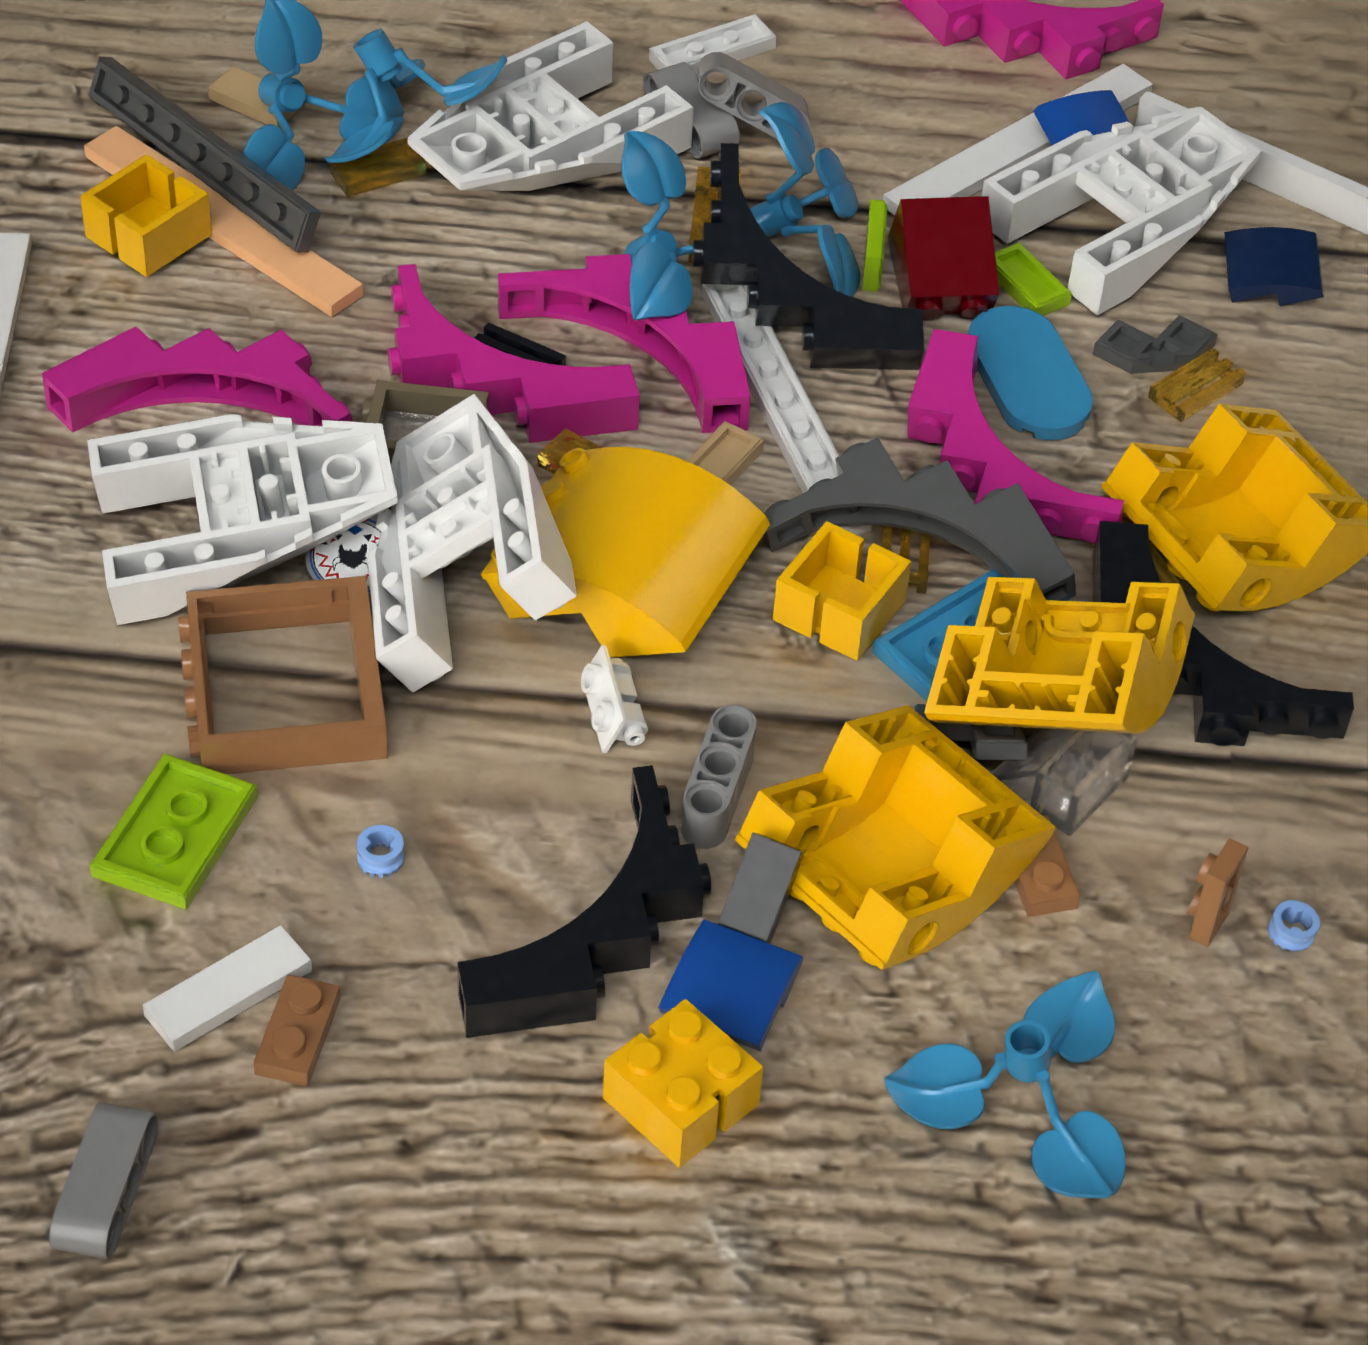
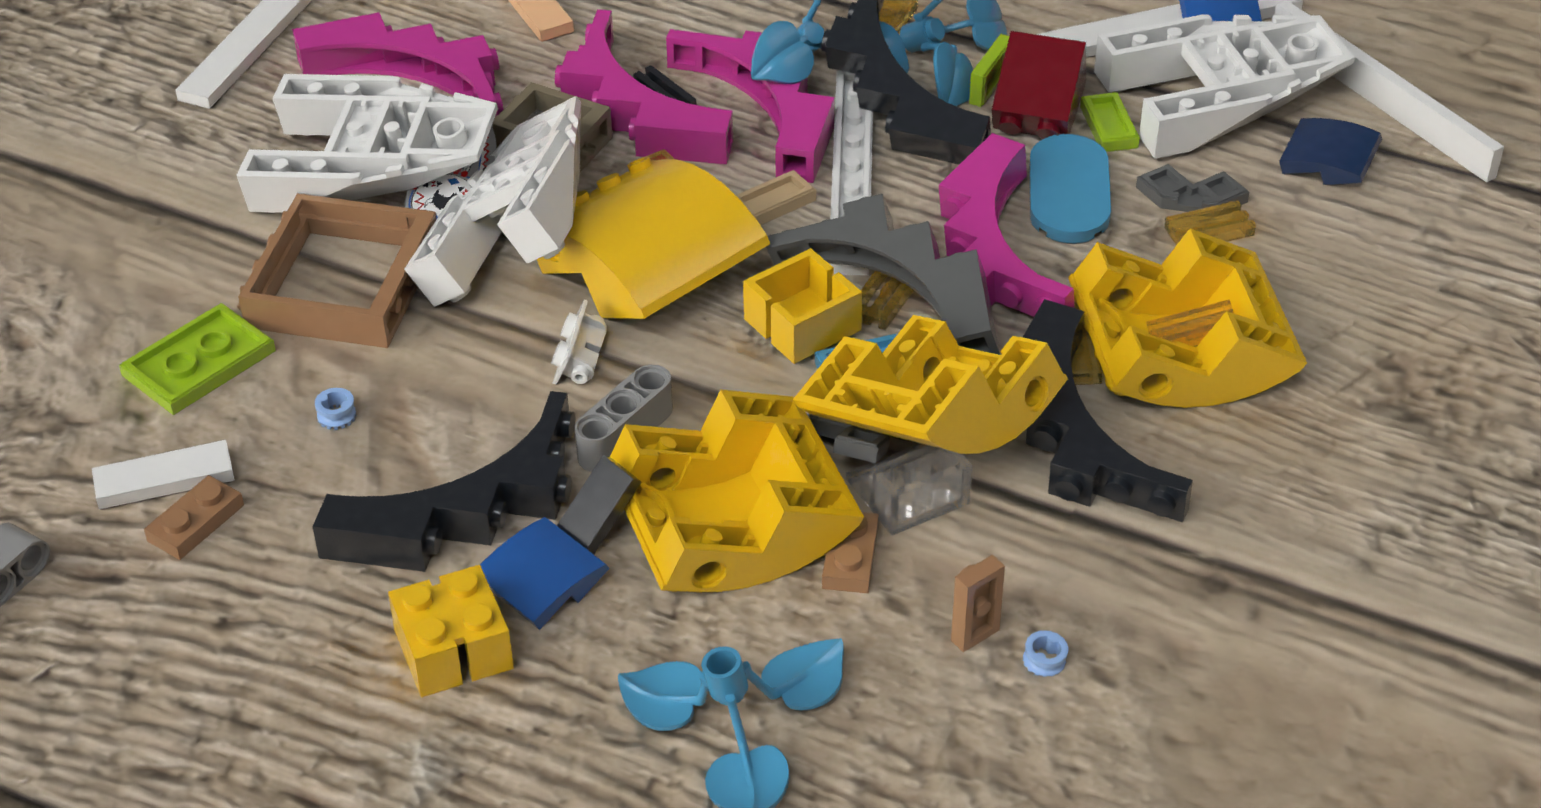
camera: 25 degrees right, 5 degrees down
none -> clear yellow tile [1146,299,1234,347]

